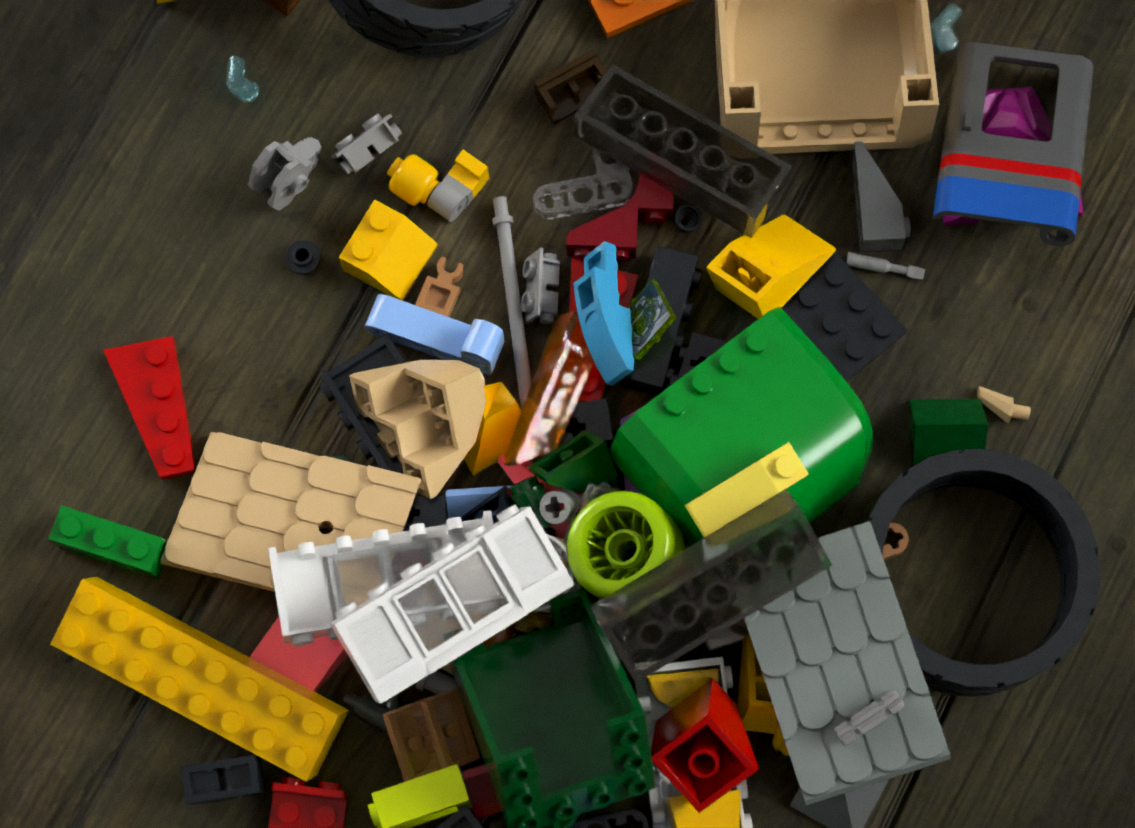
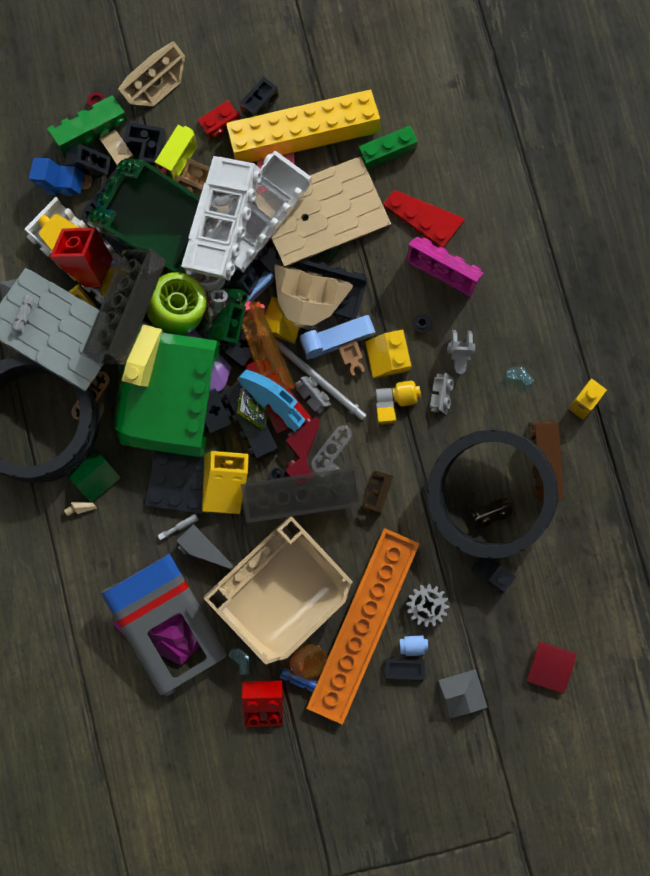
camera: 135 degrees right, 5 degrees up
none -> dark pink slope [406,237,484,297]

